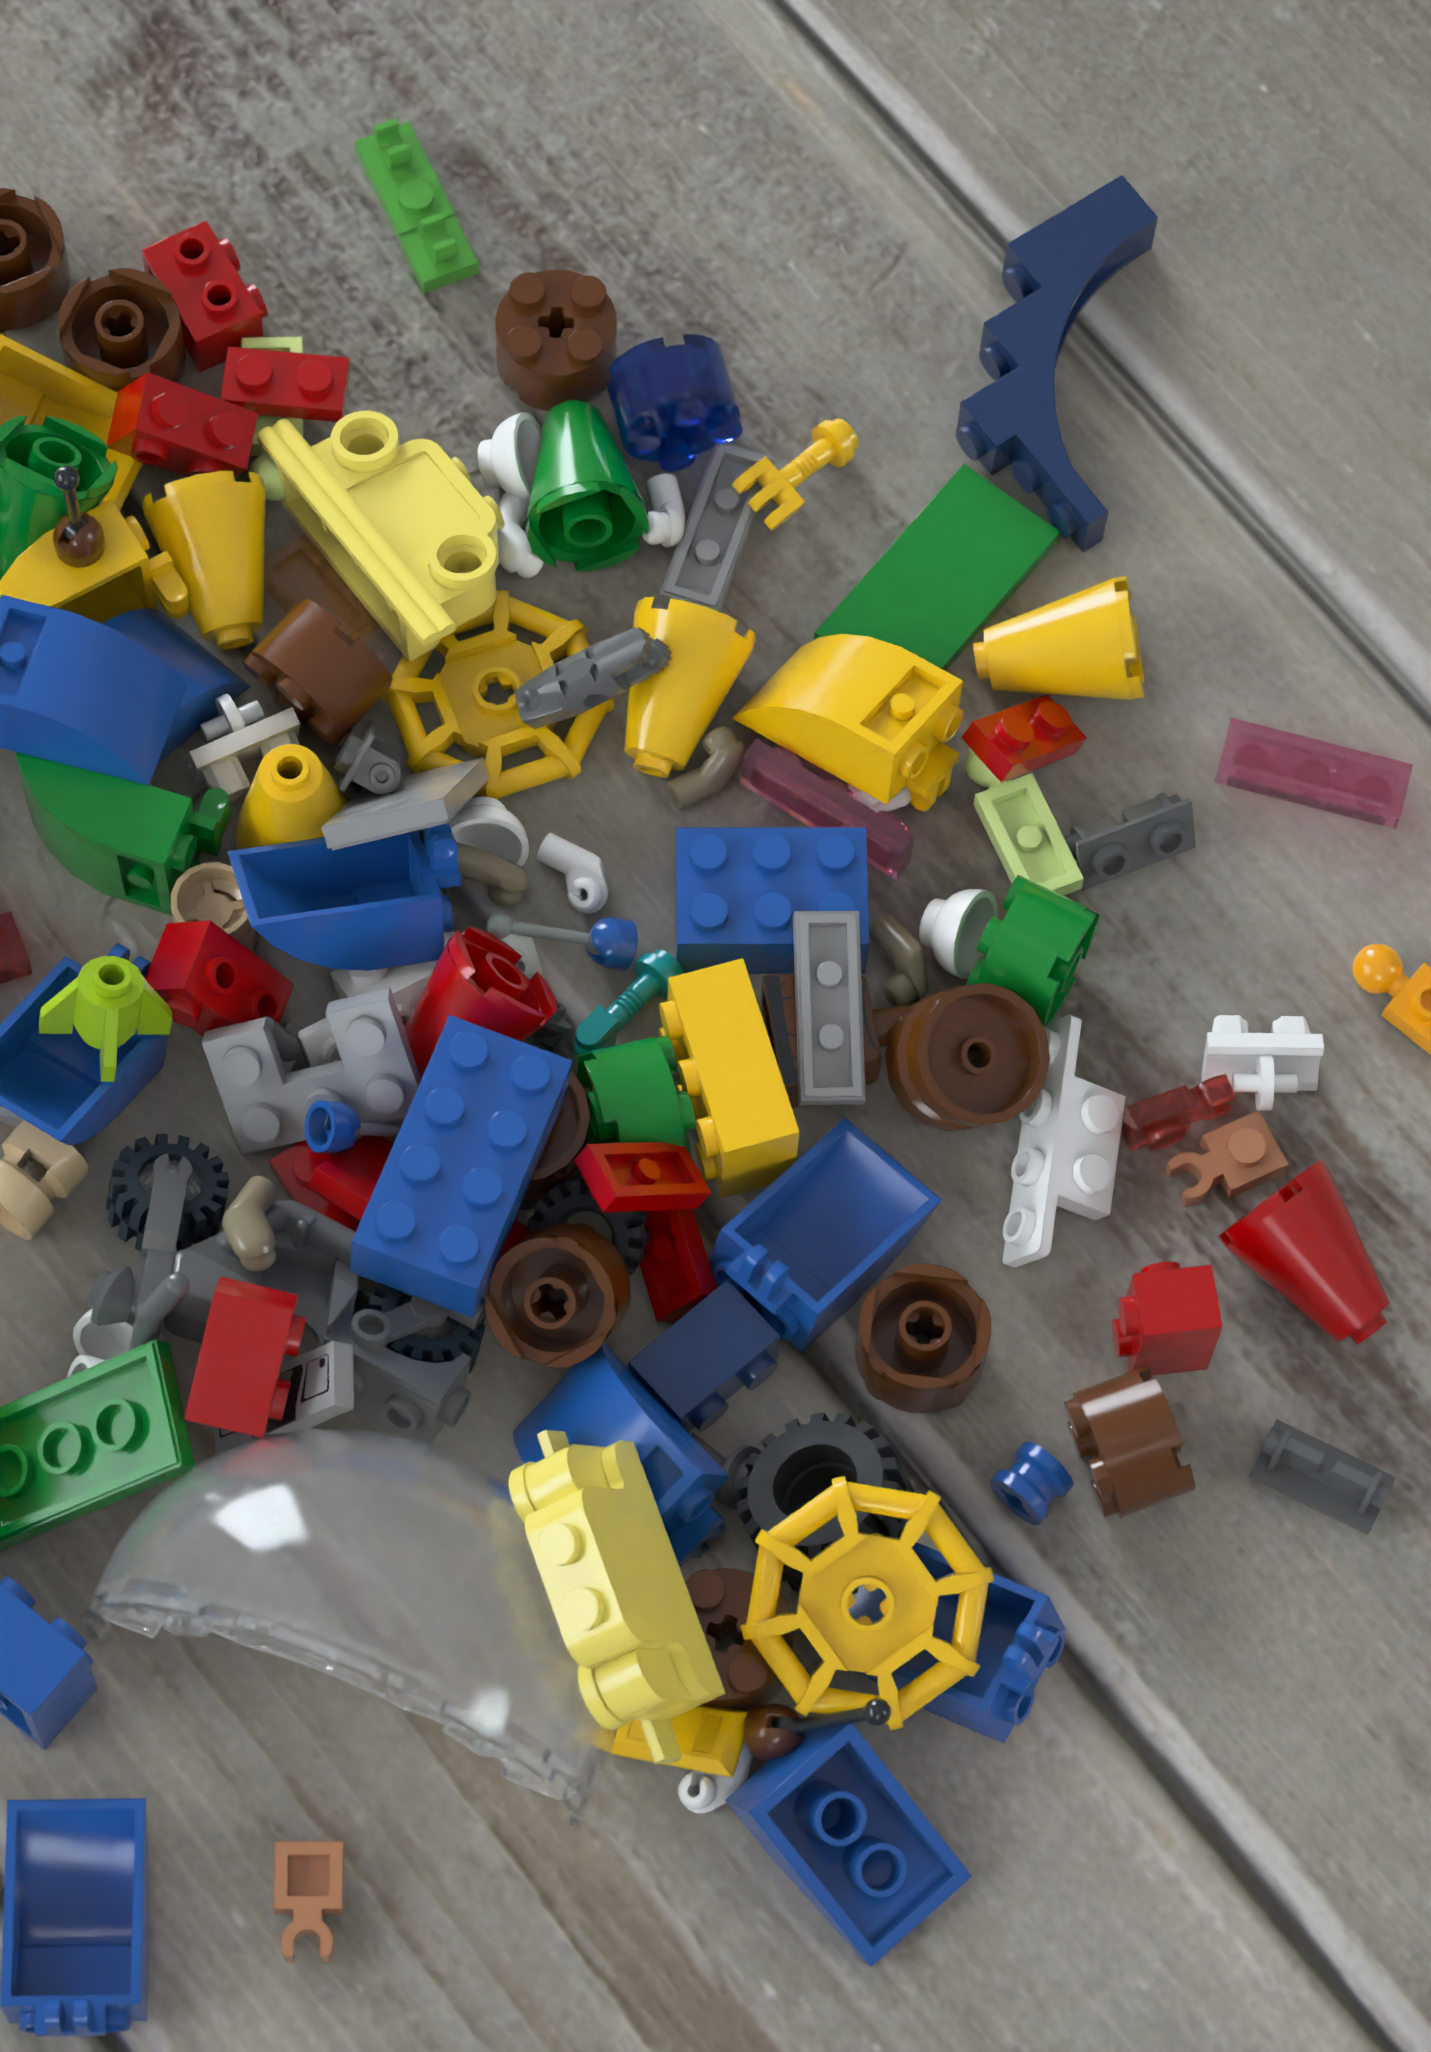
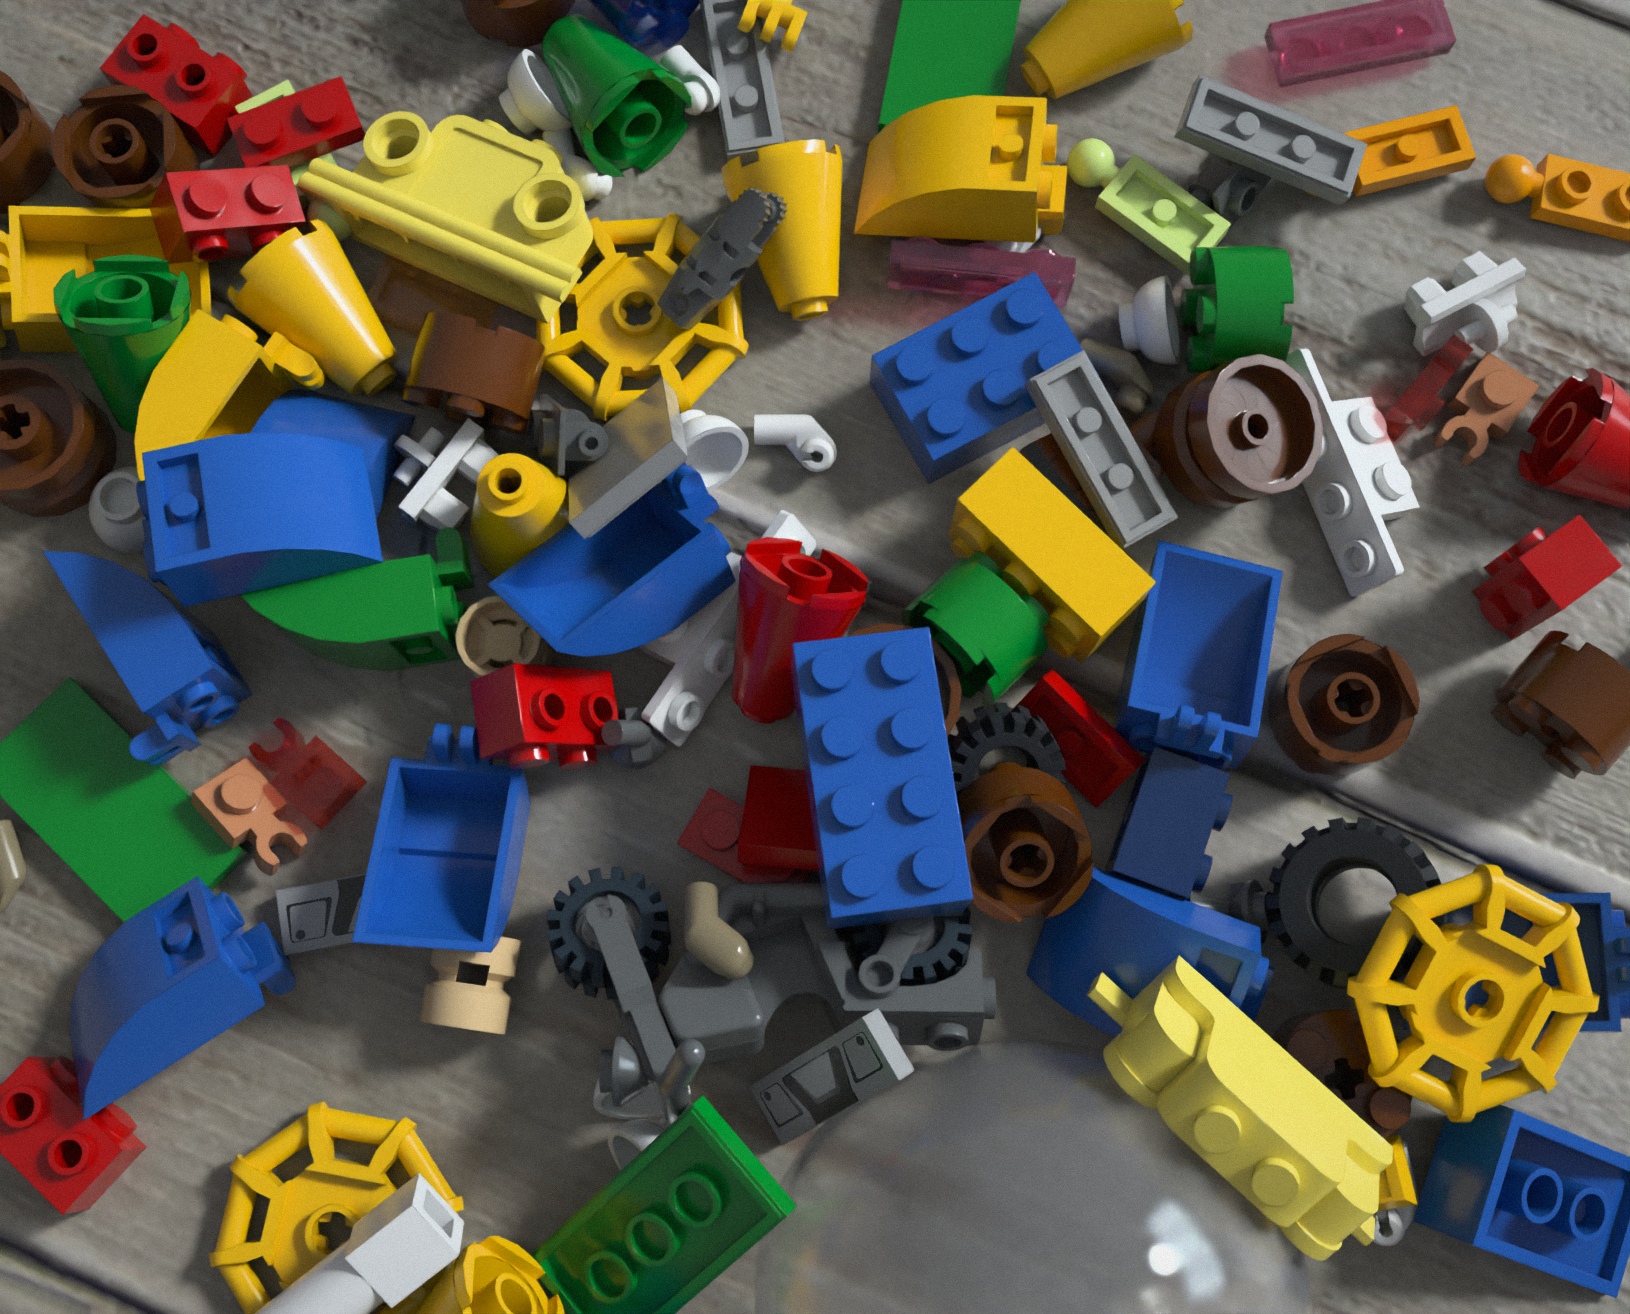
camera: 25 degrees left, 10 degrees up
lime brick [39,956,172,1082] -> none
reddish brown hinge [53,465,105,568] -> none
red brick [184,1276,306,1438] -> none
light grey plate [201,987,421,1155] -> none
blue hinge [304,1101,402,1153] -> none
dark tan arm [456,842,528,907] -> none
hinge [487,913,638,970] -> none
teal hinge [572,949,683,1065] -> none
red plate [574,1142,711,1213] -> none
dark tan arm [666,726,744,810] -> none
hinge [744,1698,891,1760] -> none
red plate [961,694,1087,783] -> none
blue wheel [989,1441,1074,1525] -> none
none -> light grey tile [1174,75,1367,205]
none -> light orange plate [1305,105,1477,197]

